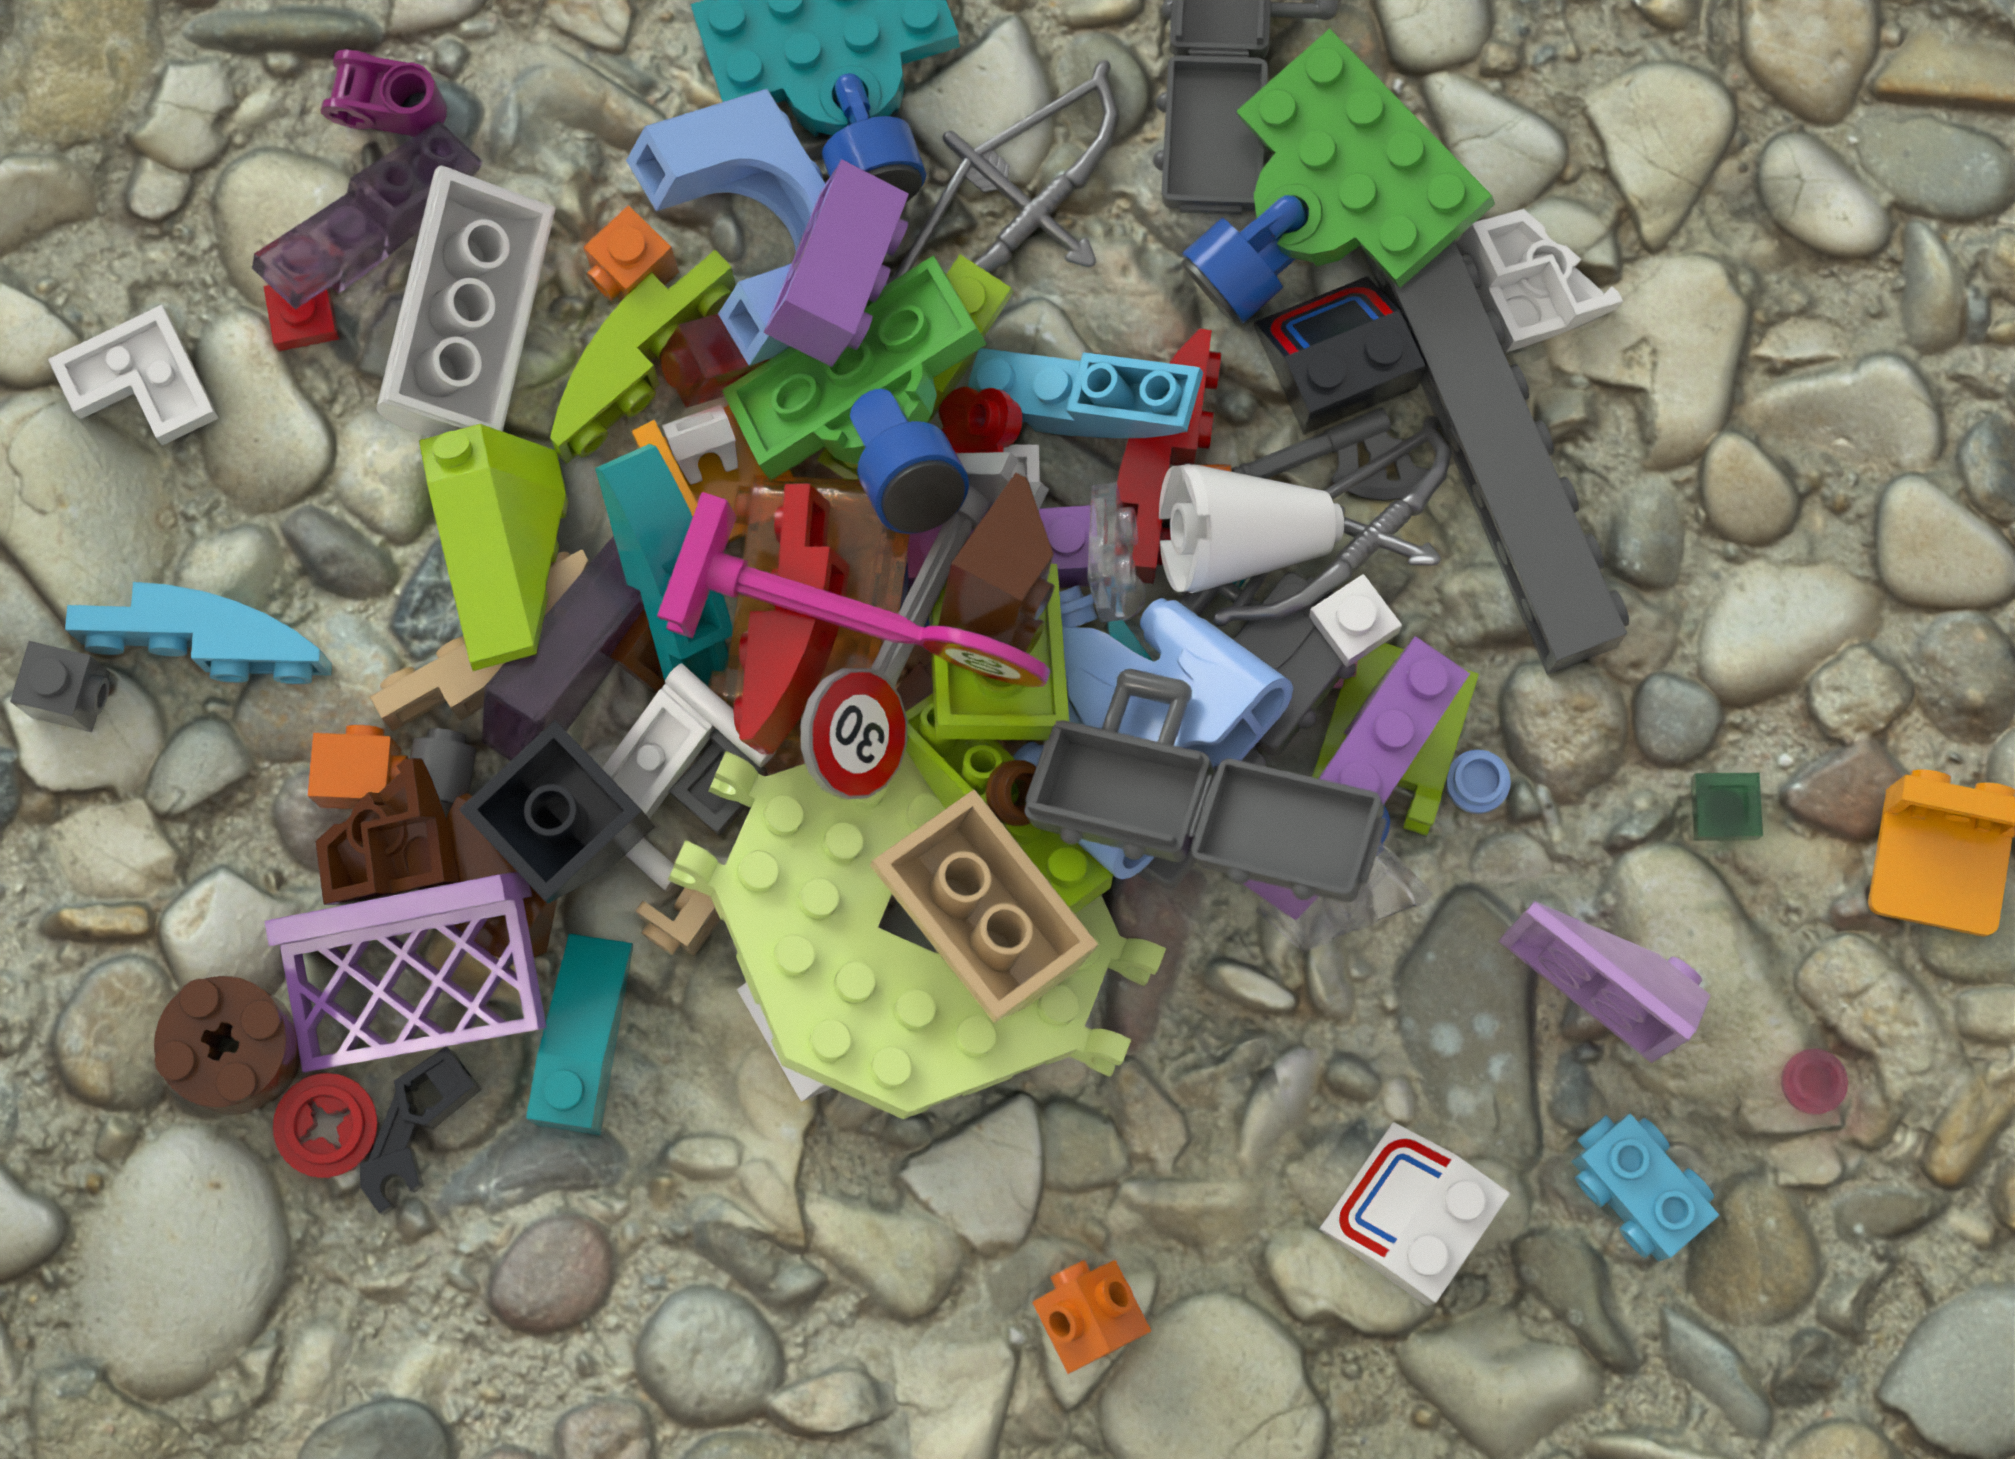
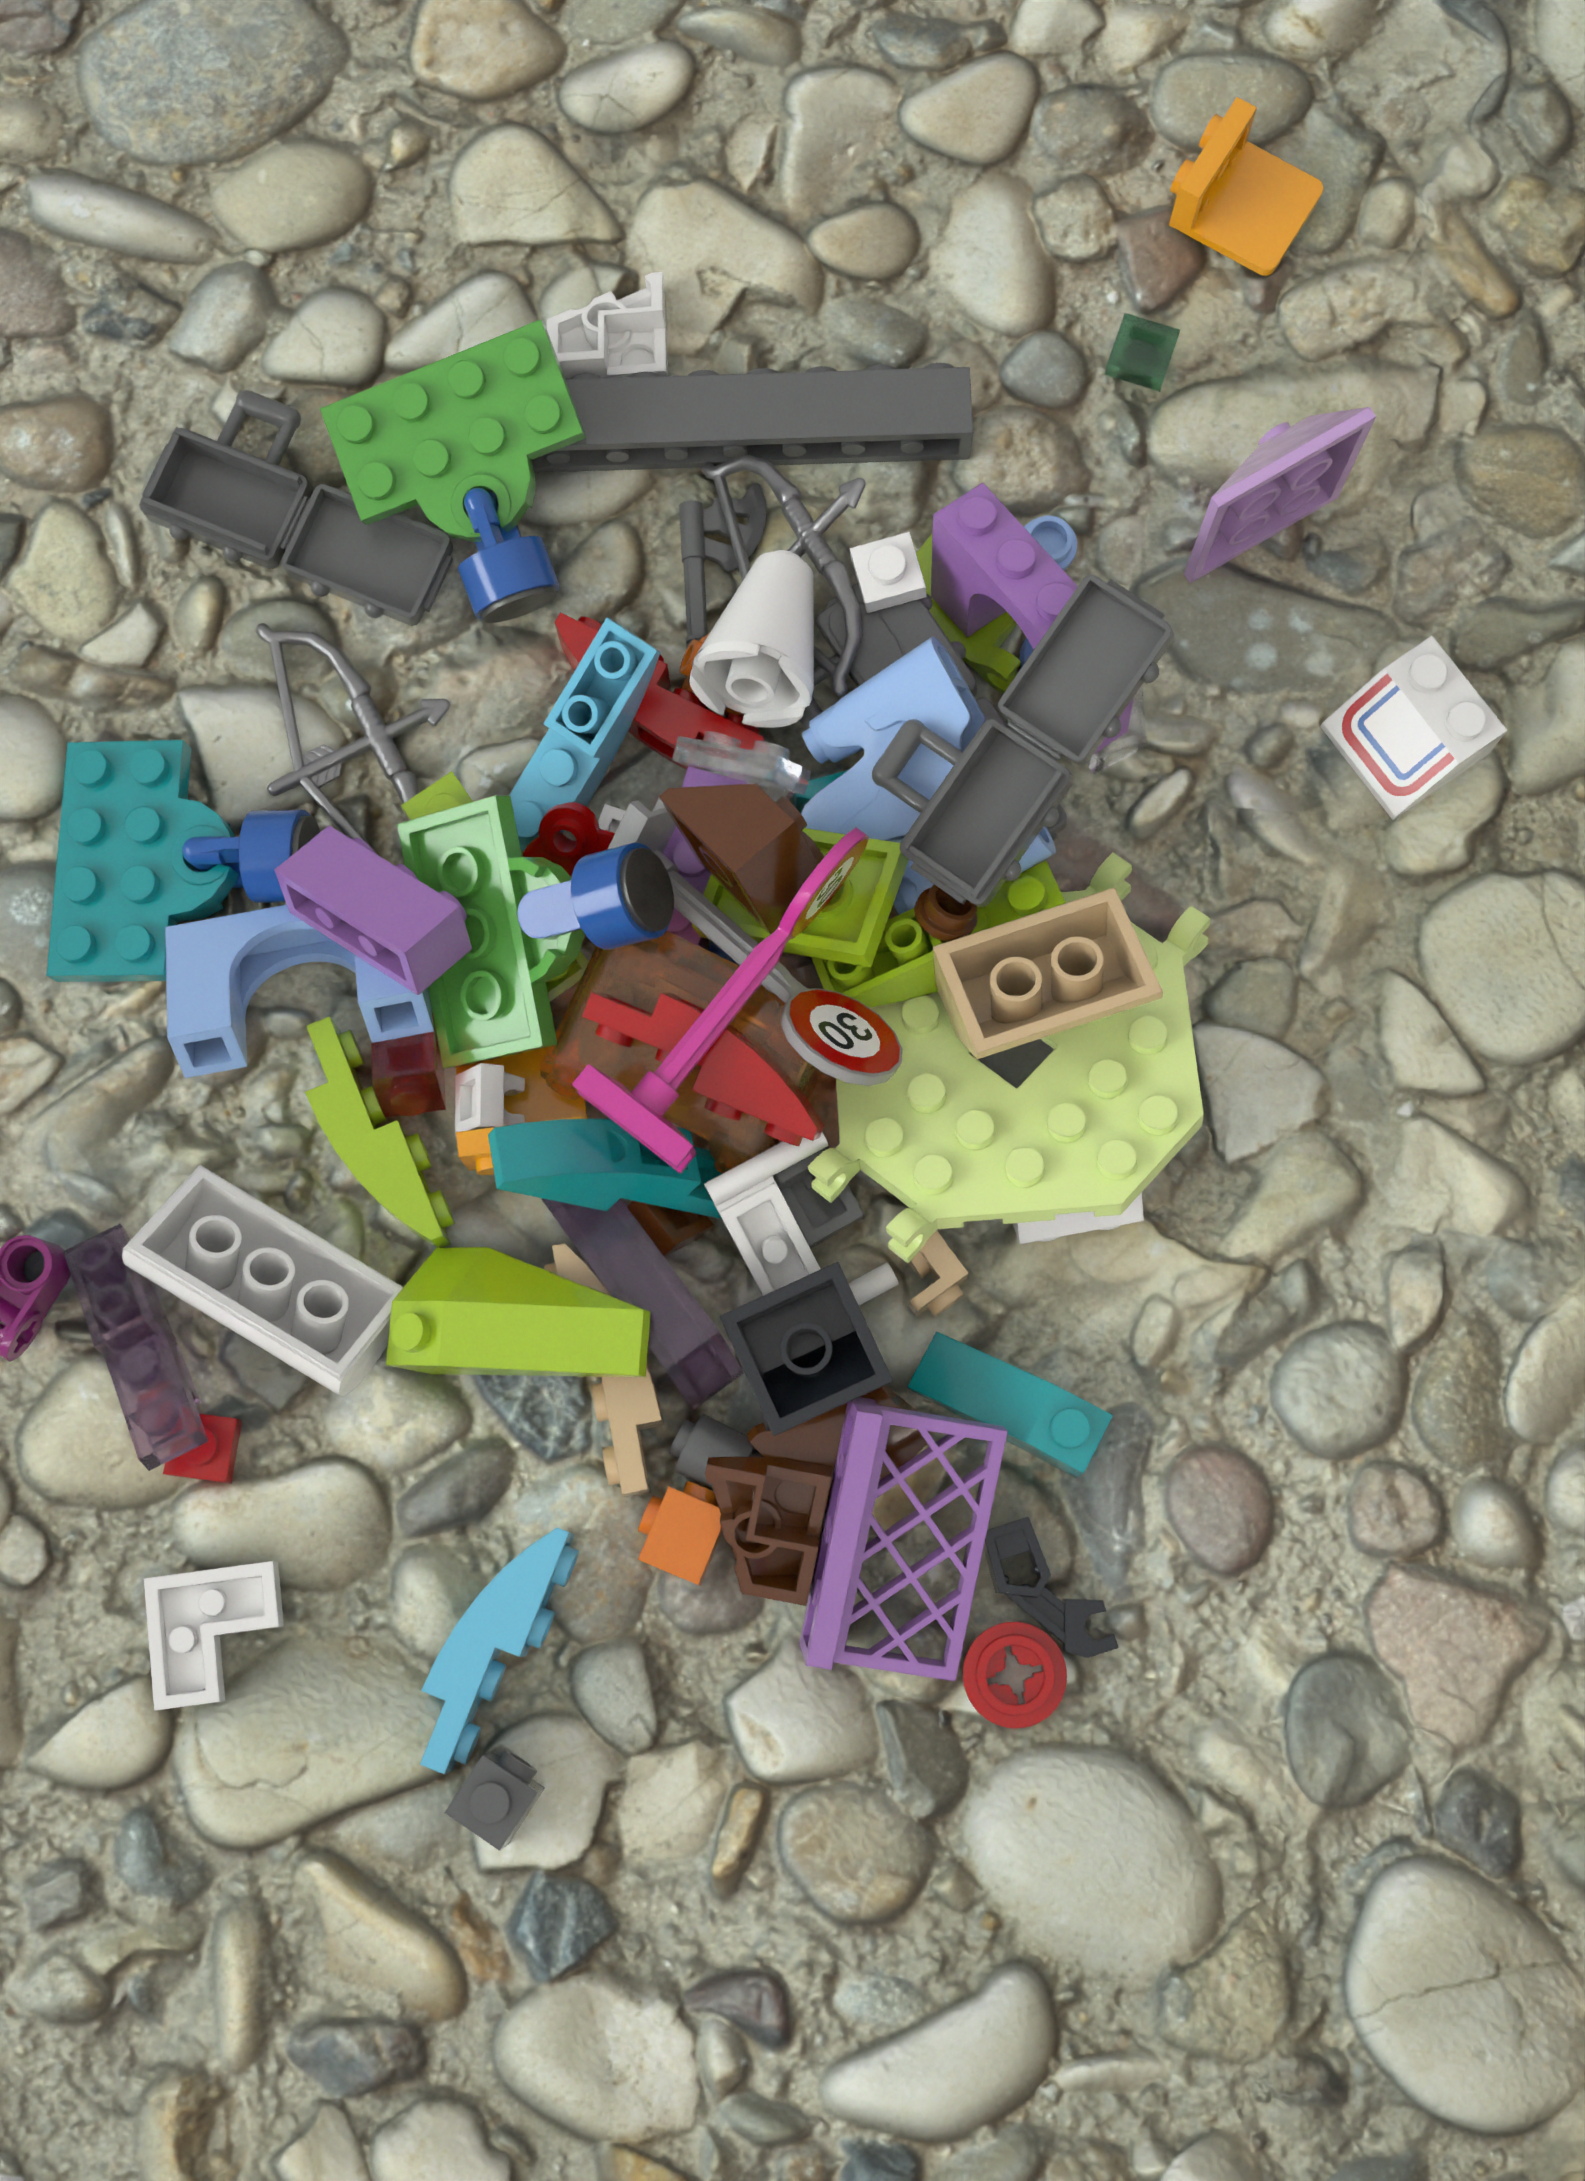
camera: 70 degrees left, 0 degrees up
reddish brown brick [154,976,301,1115] -> none
orange brick [583,205,679,301] -> none
orange brick [1032,1260,1151,1374] -> none
black slope [1254,276,1426,435] -> none
medium azure brick [1571,1113,1719,1262] -> none
clear pink plate [1781,1049,1848,1115] -> none

